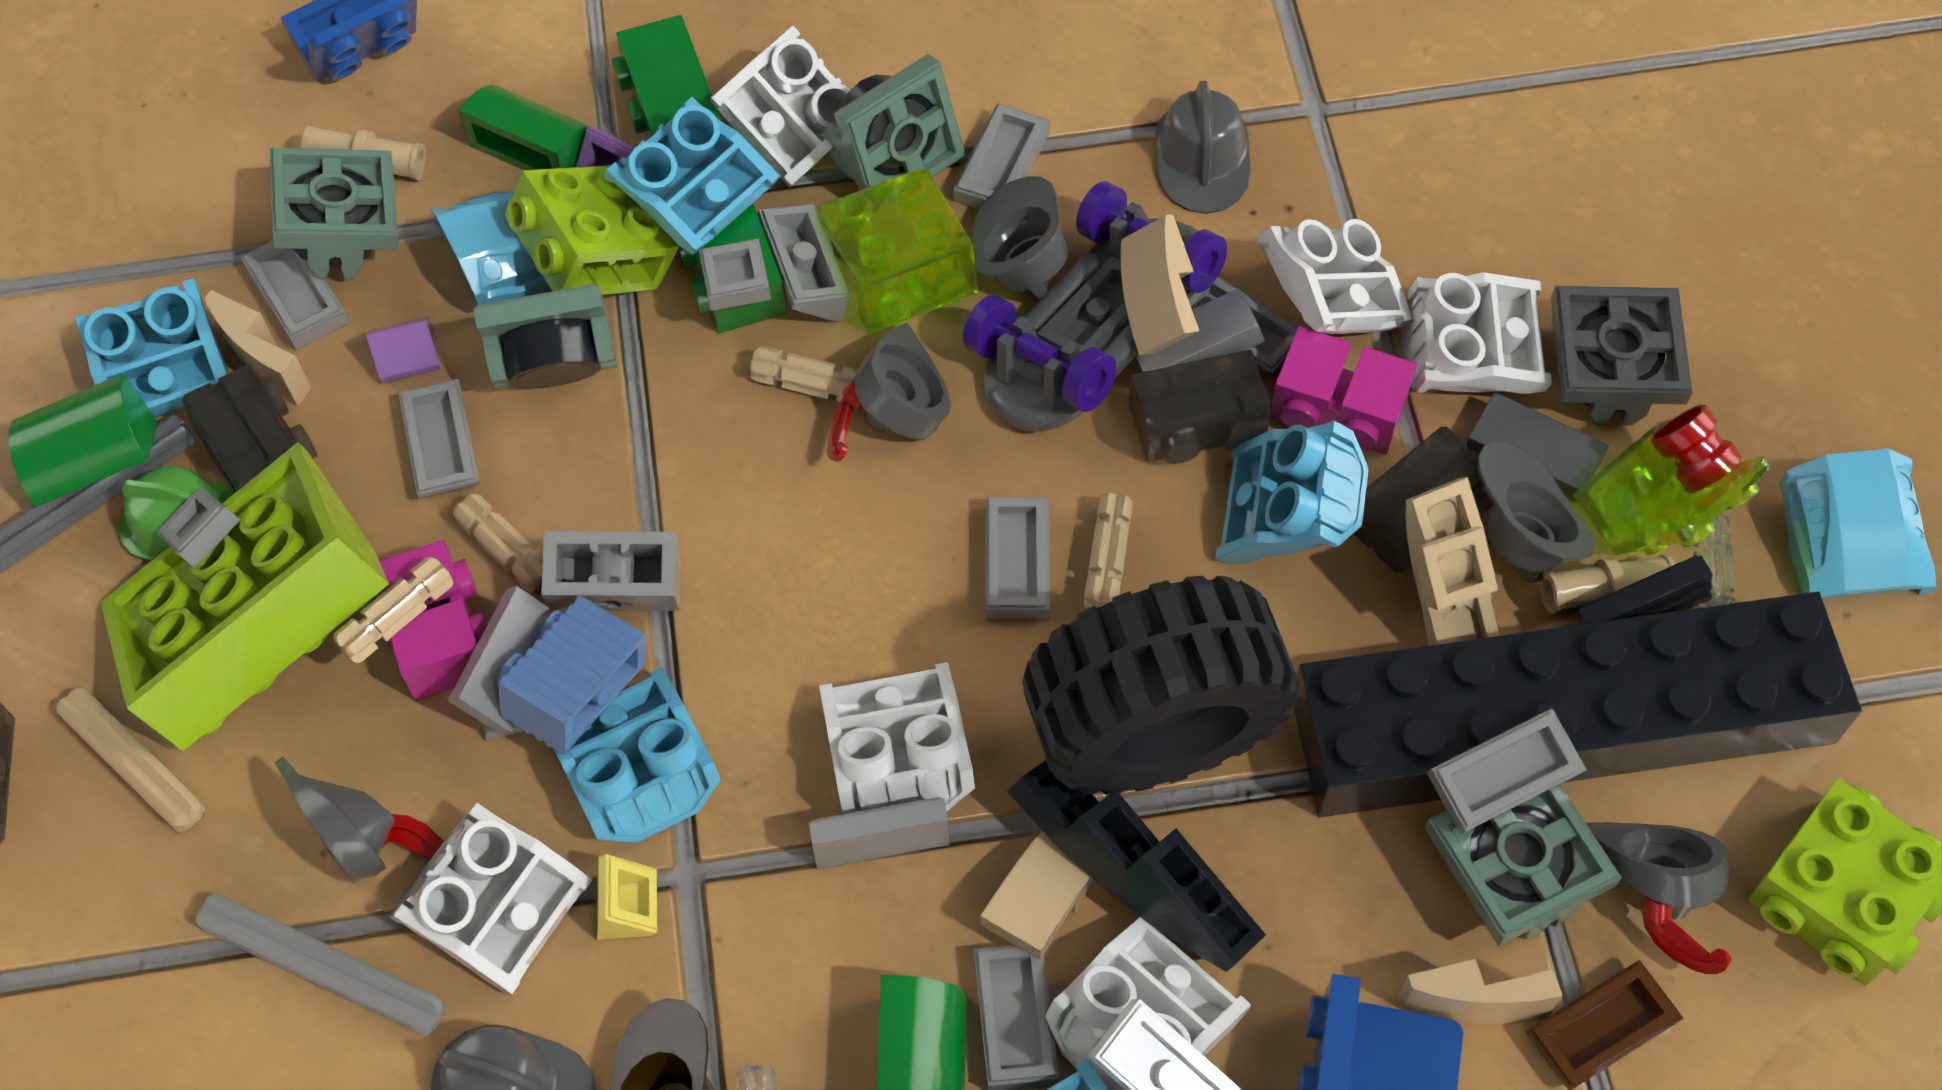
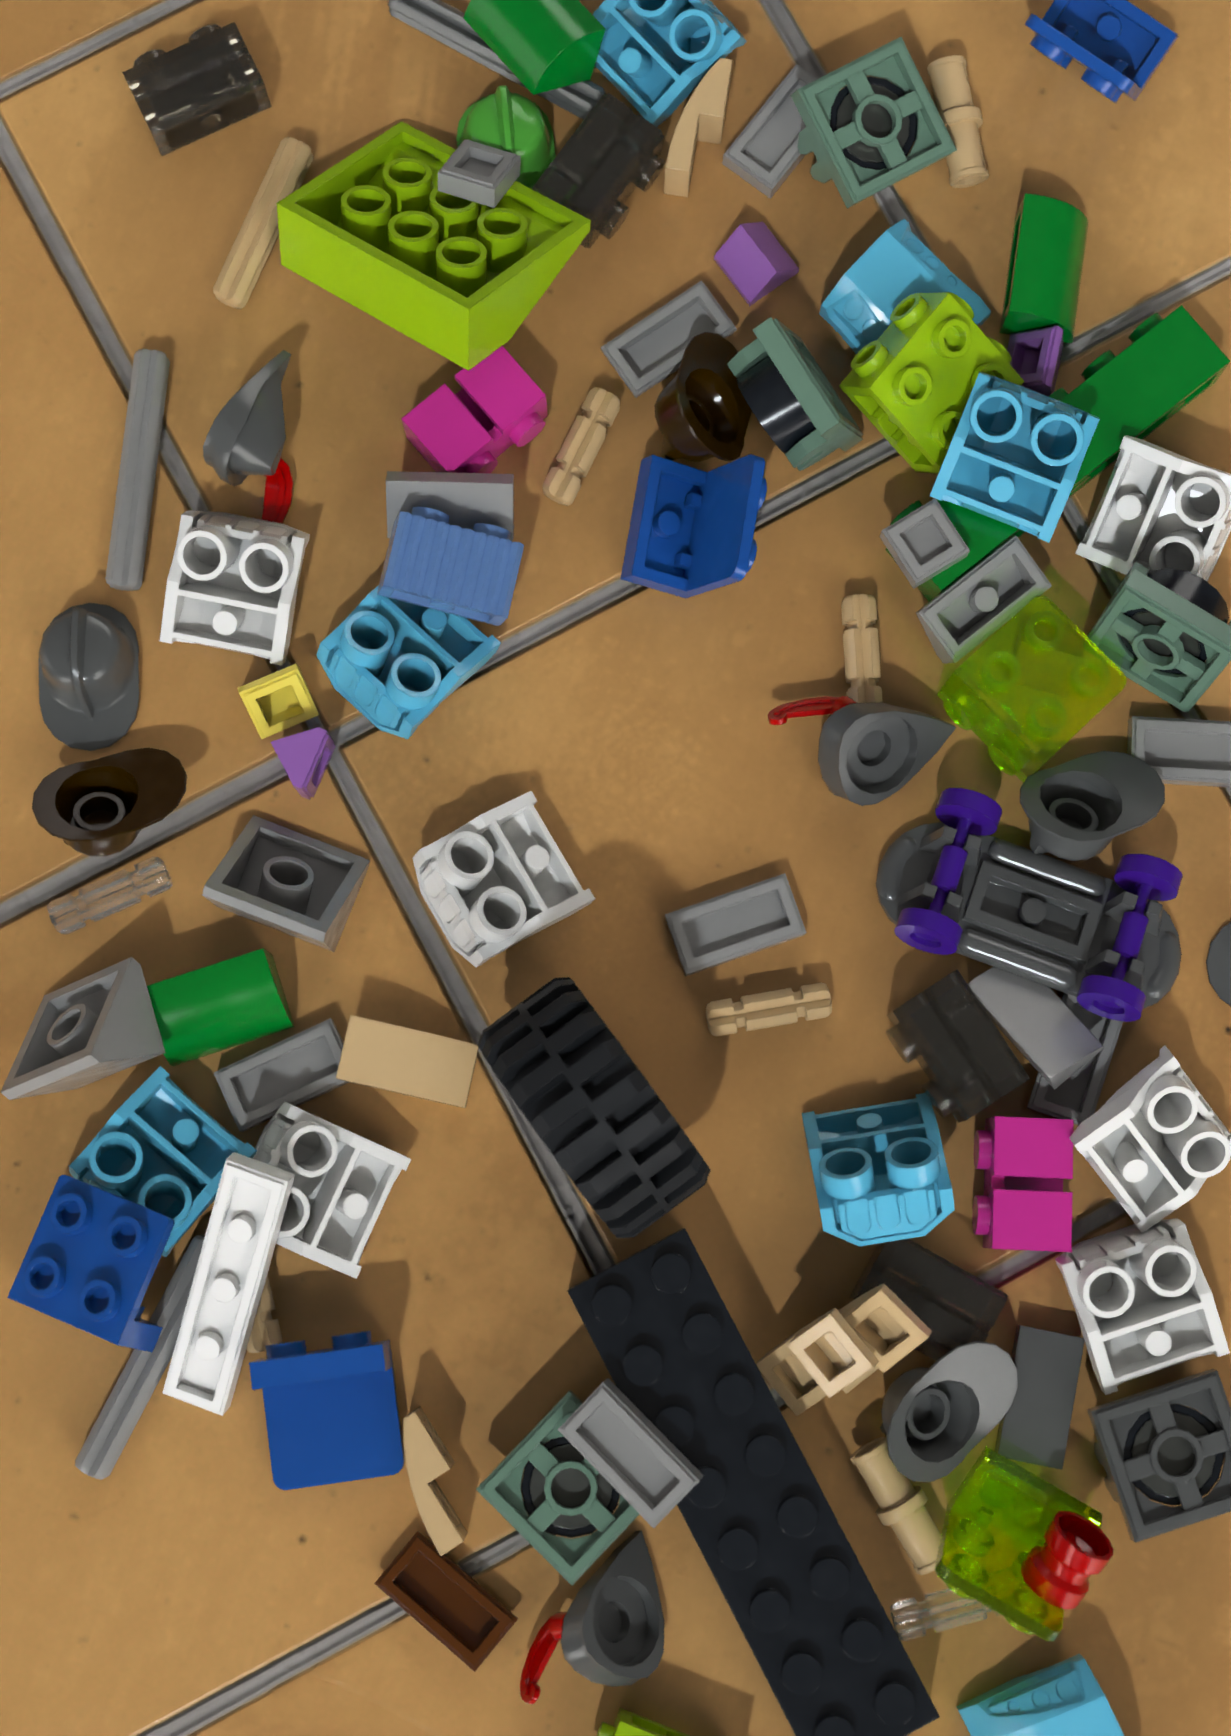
camera: 70 degrees right, 20 degrees up
tan axle [333,556,453,663] -> none
light grey brick [542,531,681,611] -> none
light grey tile [809,797,950,870] -> none
black slope [1007,760,1266,972] -> none
tan slope [1121,214,1199,356] -> none
black tile [1579,555,1713,625] -> none
none -> light grey slope [202,815,370,952]
none -> medium lavender slope [271,727,336,800]
none -> blue bracket [620,454,767,598]
none -> dark brown piece [654,332,752,462]

